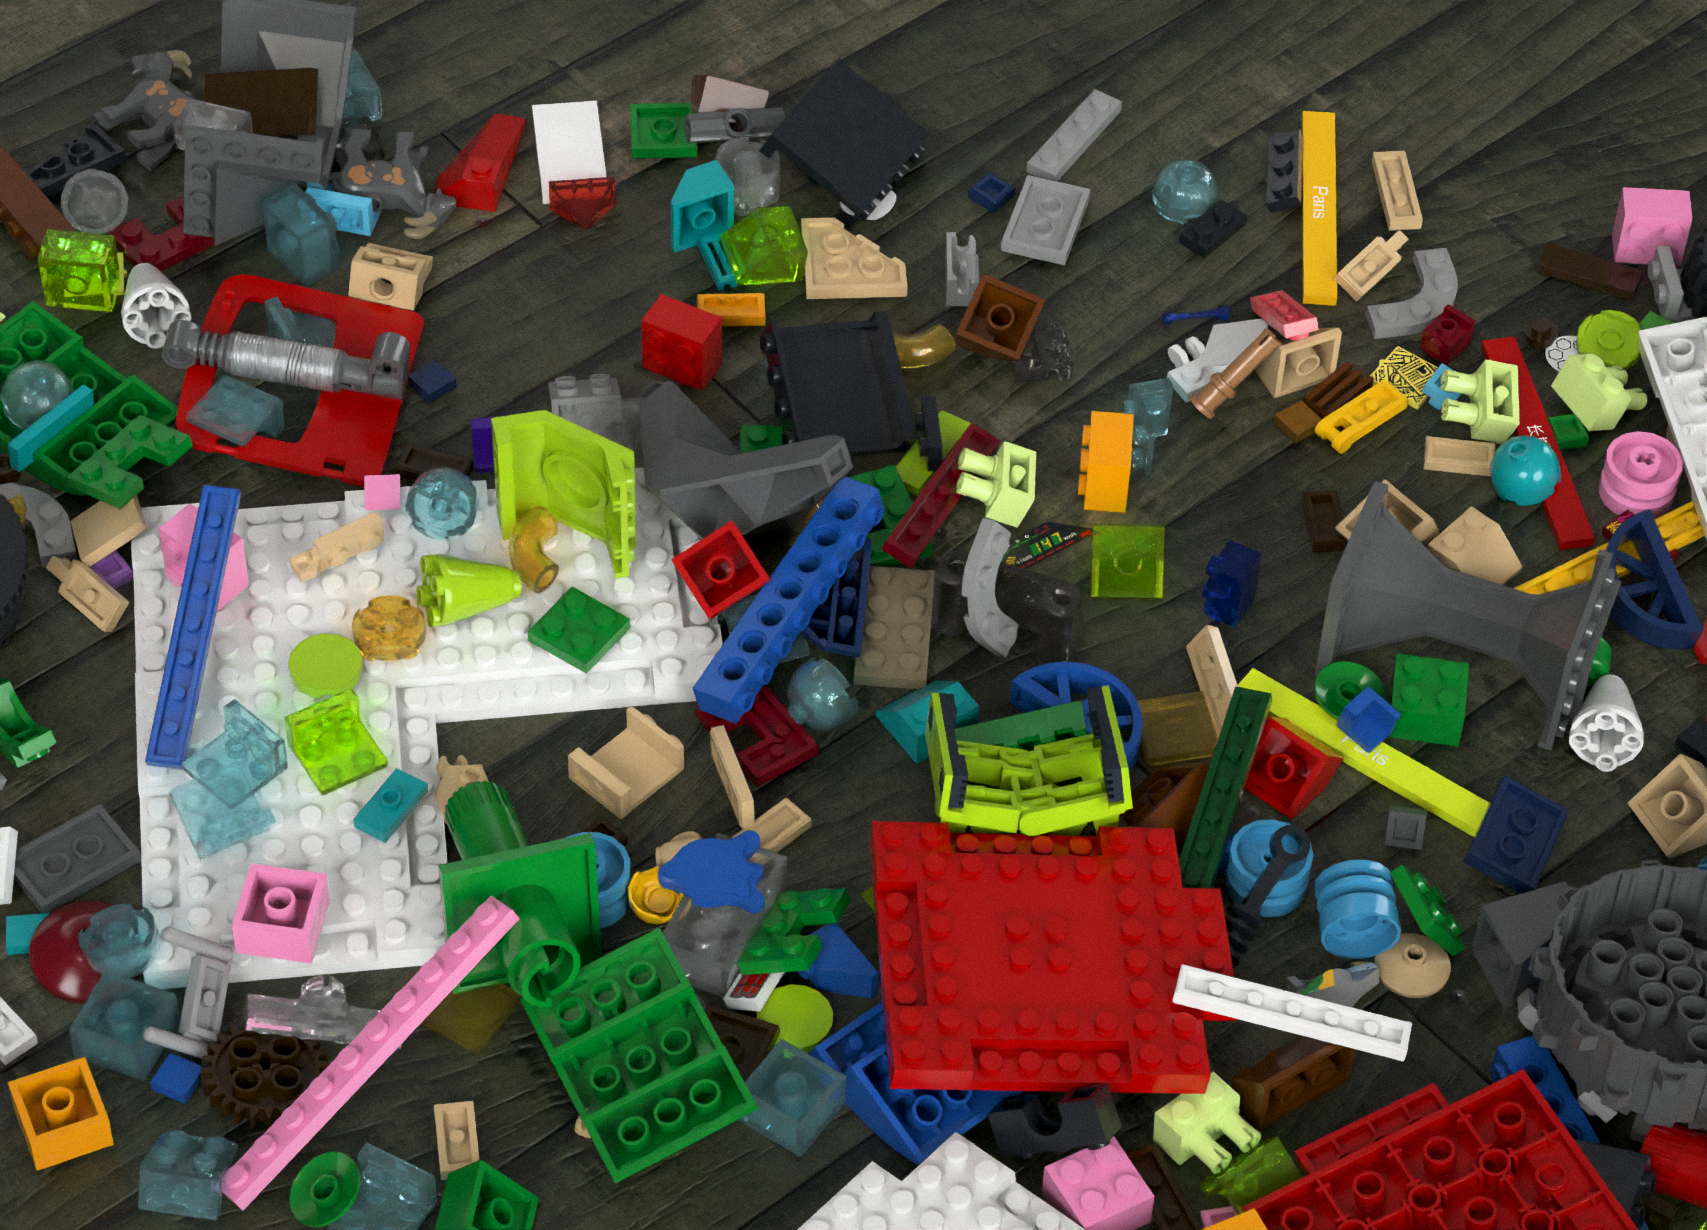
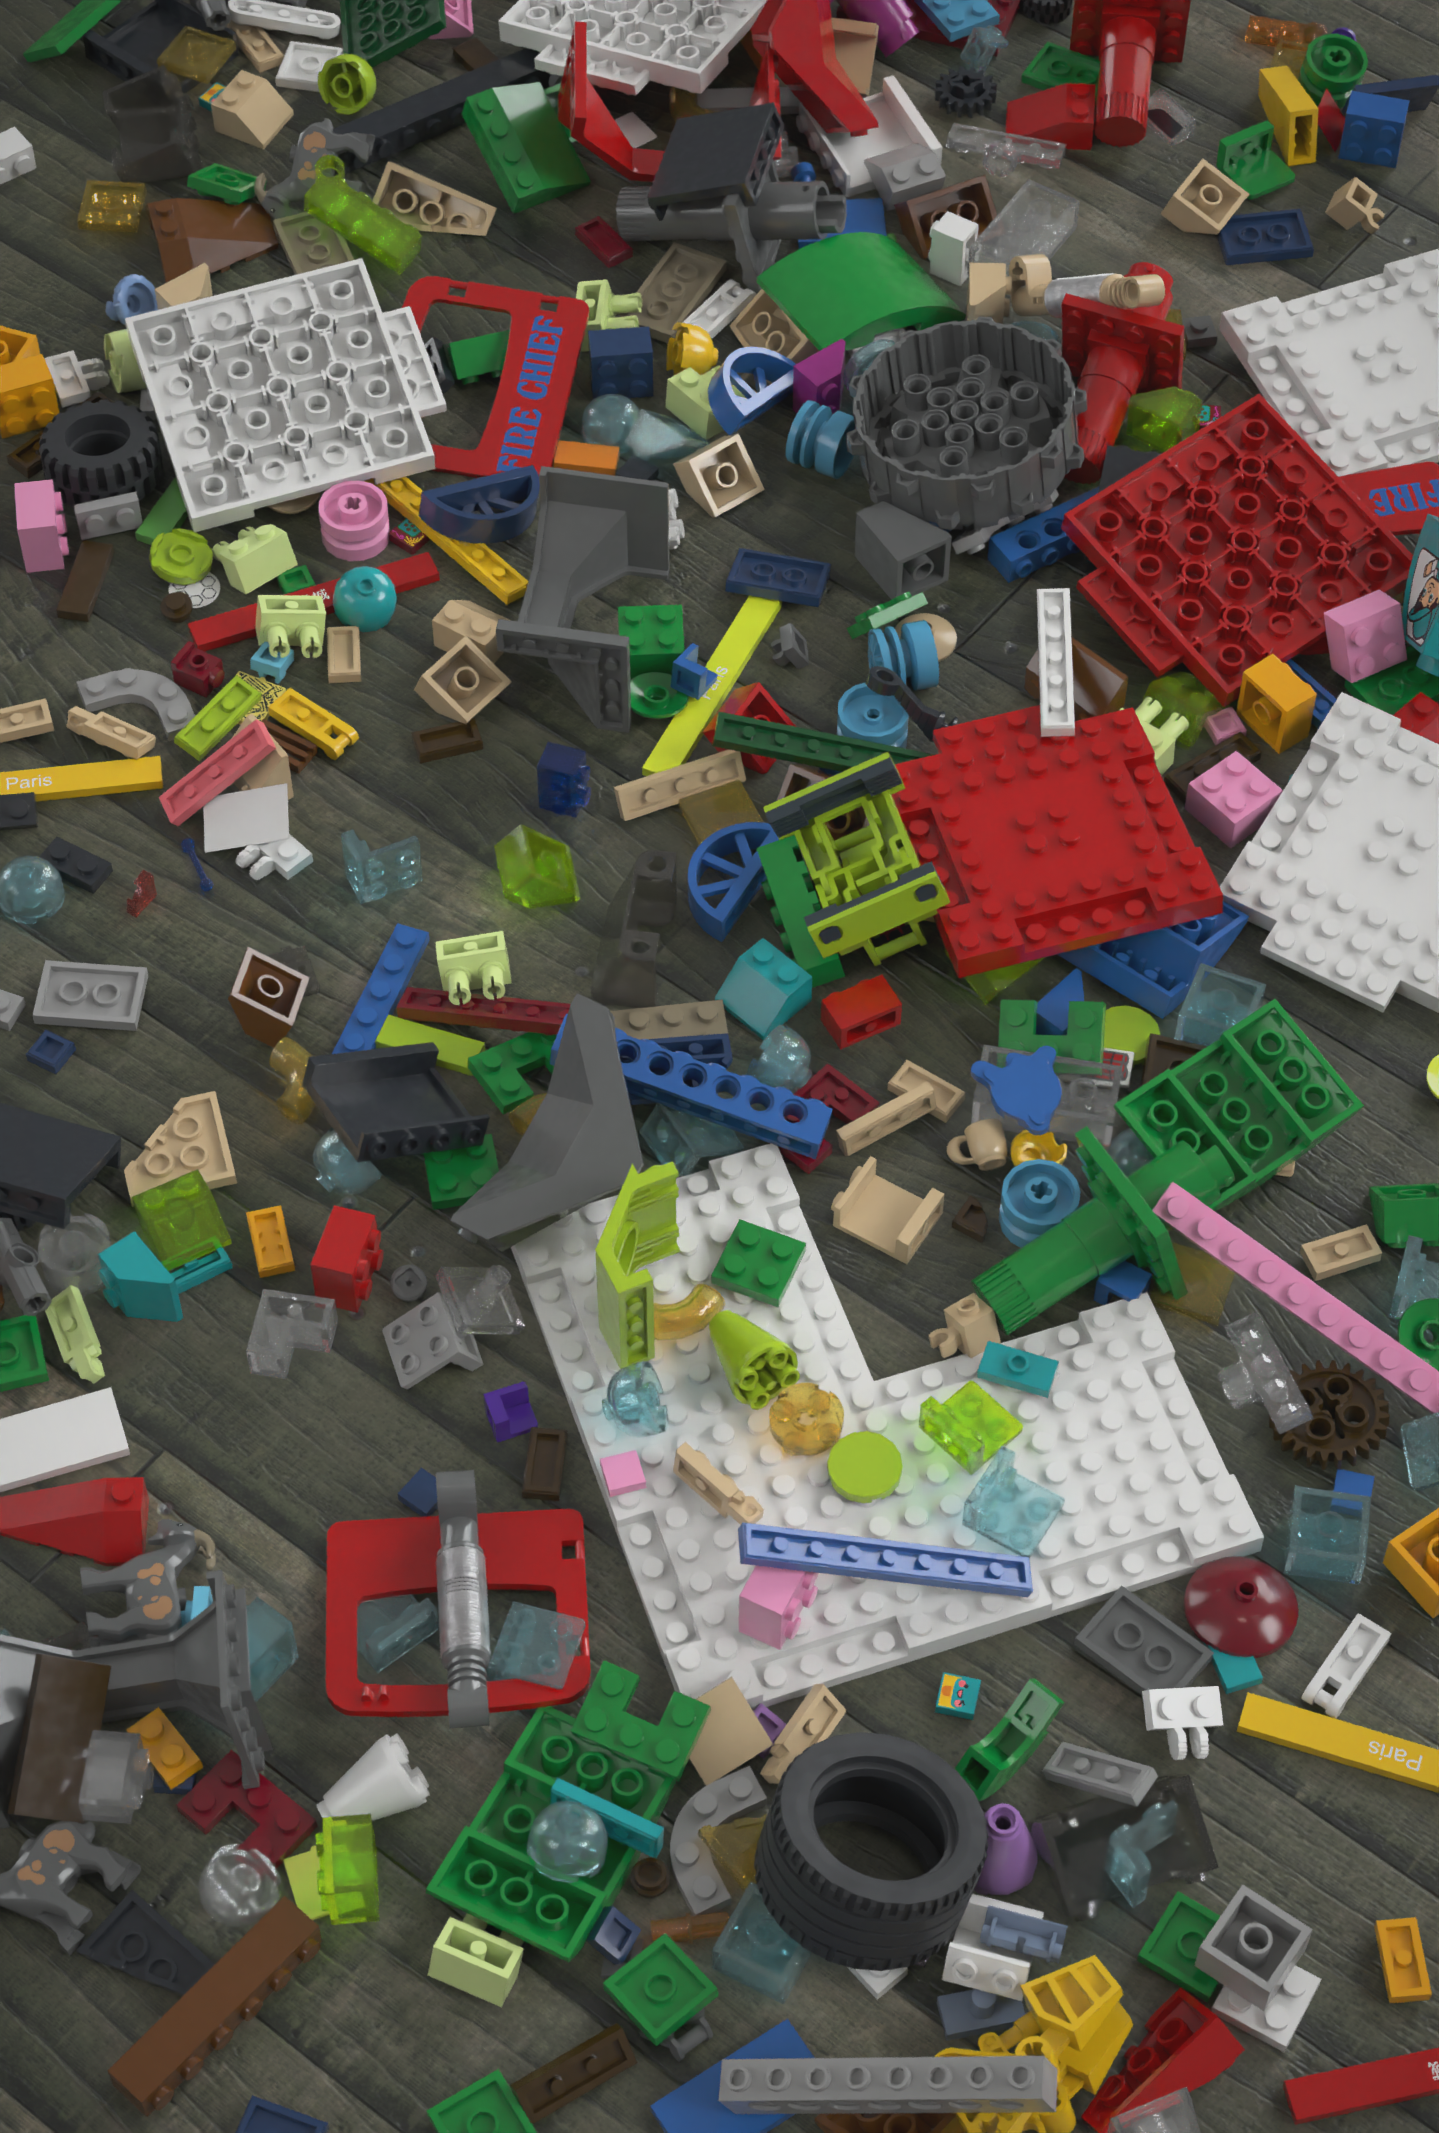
camera: 100 degrees left, 5 degrees up
clear light blue cylinder [79,903,160,980] -> none
light grey plate [143,926,233,1059] -> none
clear light blue bracket [169,762,276,860] -> none
bright pink brick [232,863,330,964] -> none
tan brick [348,243,433,311] -> none
clear red slope [548,176,616,230] -> none
red slope [671,520,771,620] -> none
black plate [915,396,943,471] -> none
light grey hinge [945,232,979,306] -> none
light grey plate [962,518,1019,658] -> none
black arch [987,1083,1122,1160] -> none
black sticker [995,522,1097,584] -> none
light orange brick [1078,411,1134,513] -> none
medium nougat pin [1190,328,1281,419] -> none
pearl gold tile [1274,400,1322,444] -> none
light grey animal [1285,961,1379,1008] -> none
none -> yellowish green hinge [45,1285,105,1384]
none -> clear red tile [127,870,157,917]
none -> lime tile [174,675,262,761]
none -> clear brick [246,1289,338,1379]
none -> blue plate [332,923,430,1054]
none -> red brick [821,974,902,1050]
none -> teal tile [935,1672,981,1720]

